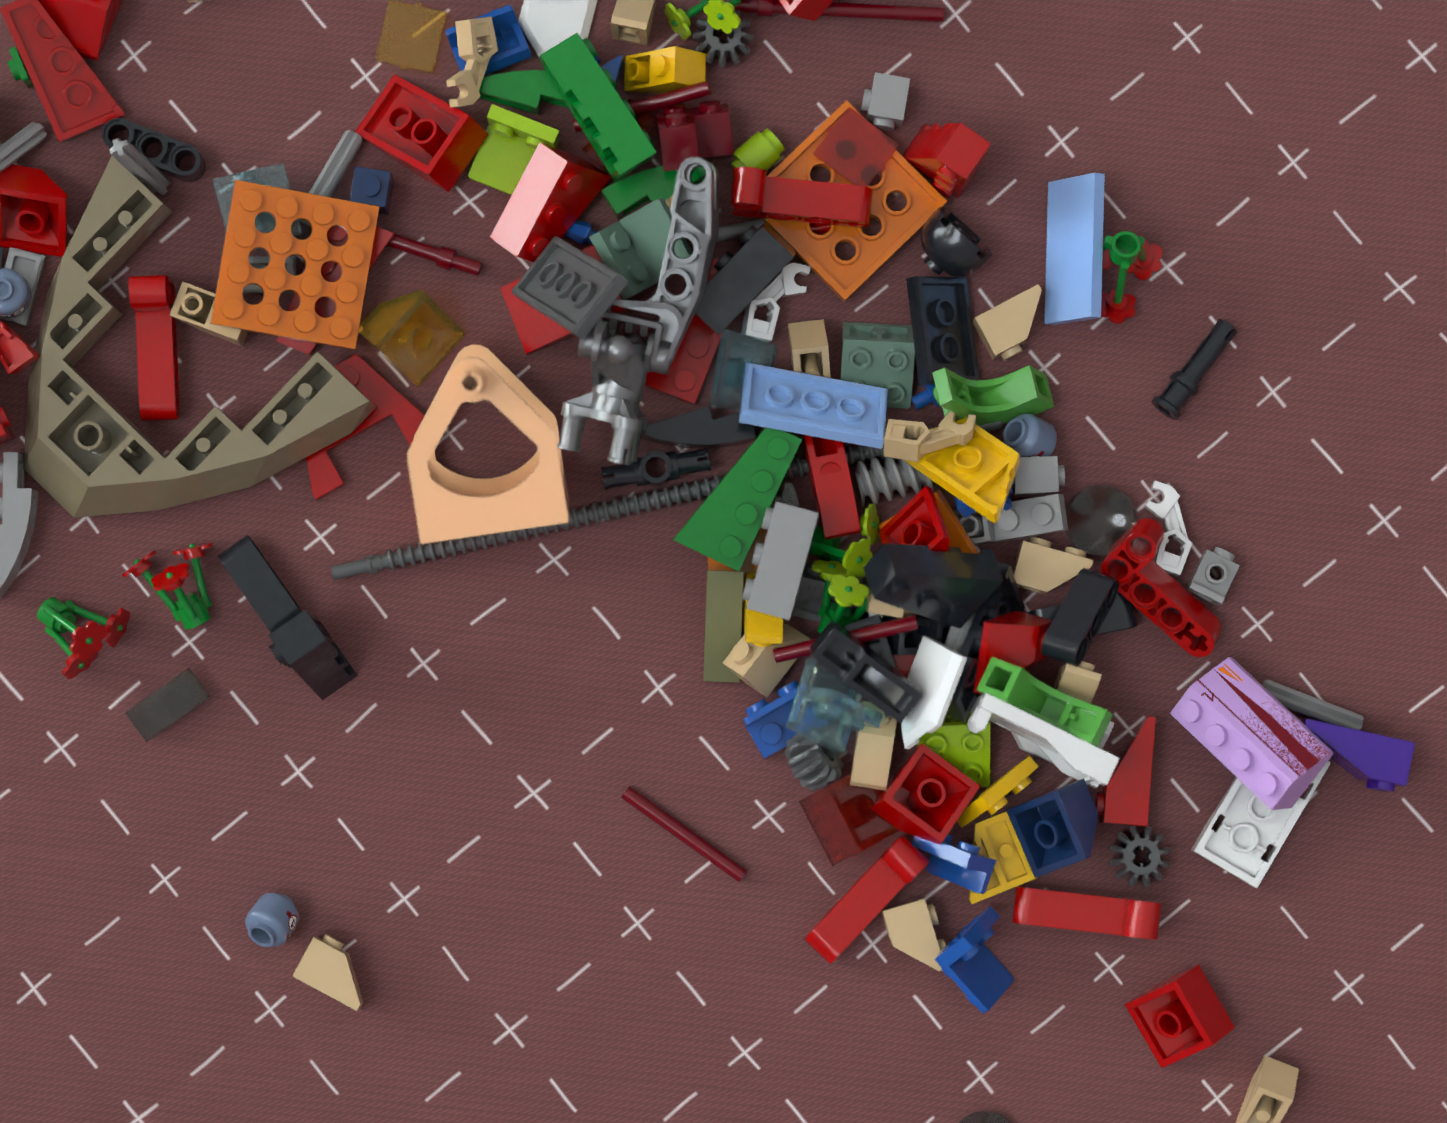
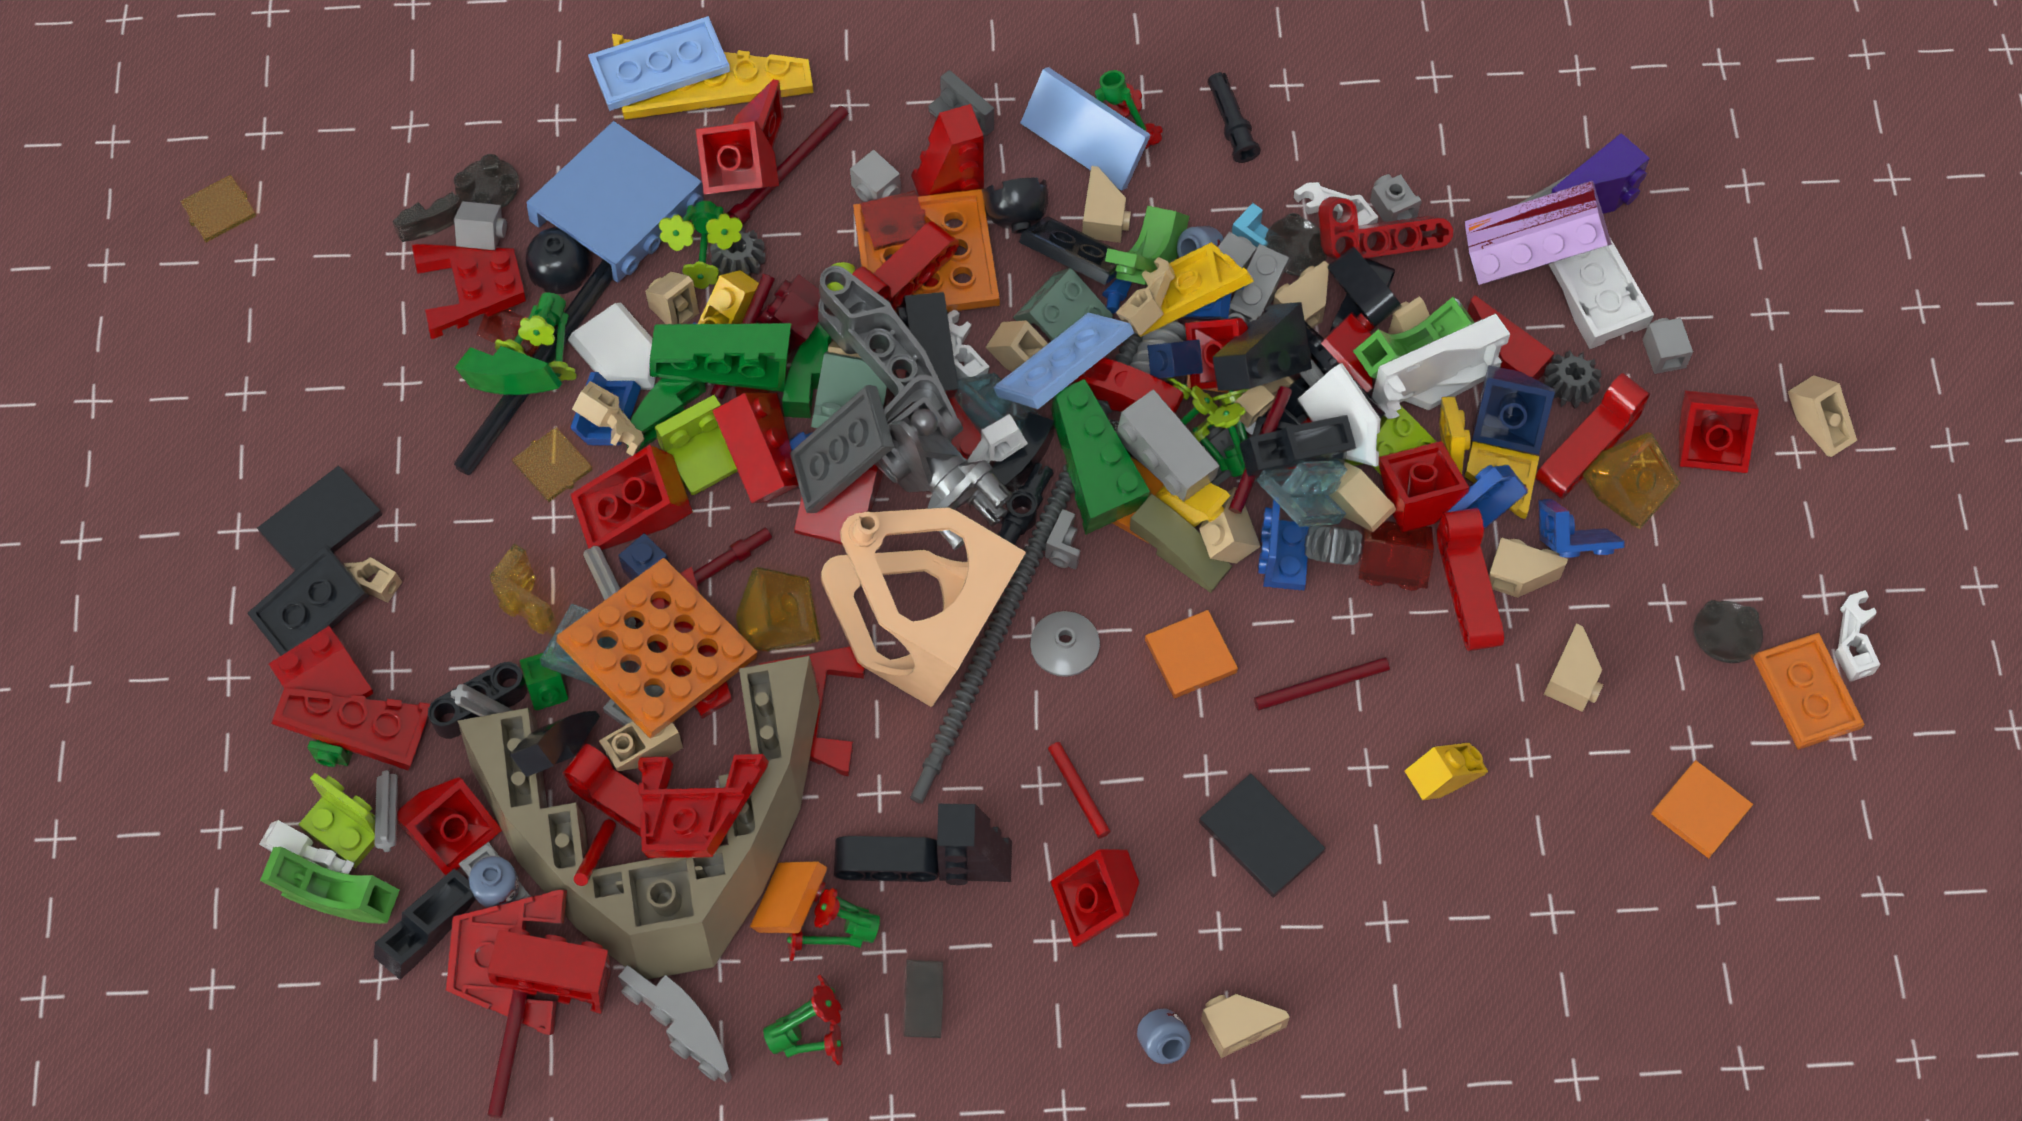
camera: 50 degrees left, 20 degrees down
none -> clear yellow bracket [489,544,559,637]
none -> black slope [510,711,600,777]
none -> green bracket [519,650,568,710]
none -> red bar [574,819,616,886]
none -> red wing [638,754,769,858]
none -> orange tile [750,861,827,933]
none -> dark grey bracket [928,70,994,139]
none -> white piece [967,414,1028,463]
none -> light grey dish [1030,611,1100,677]
none -> light grey bracket [1045,509,1080,569]
none -> red bar [1048,742,1111,839]
none -> red slope [1050,849,1140,947]
none -> orange tile [1145,610,1238,699]
none -> dark blue brick [1147,339,1203,378]
none -> black tile [1199,773,1326,898]
none -> medium azure panel [1232,203,1280,250]
none -> yellow slope [1405,743,1488,800]
none -> tan slope [1544,623,1603,712]
none -> clear yellow slope [1583,432,1681,529]
none -> light grey brick [1643,318,1693,374]

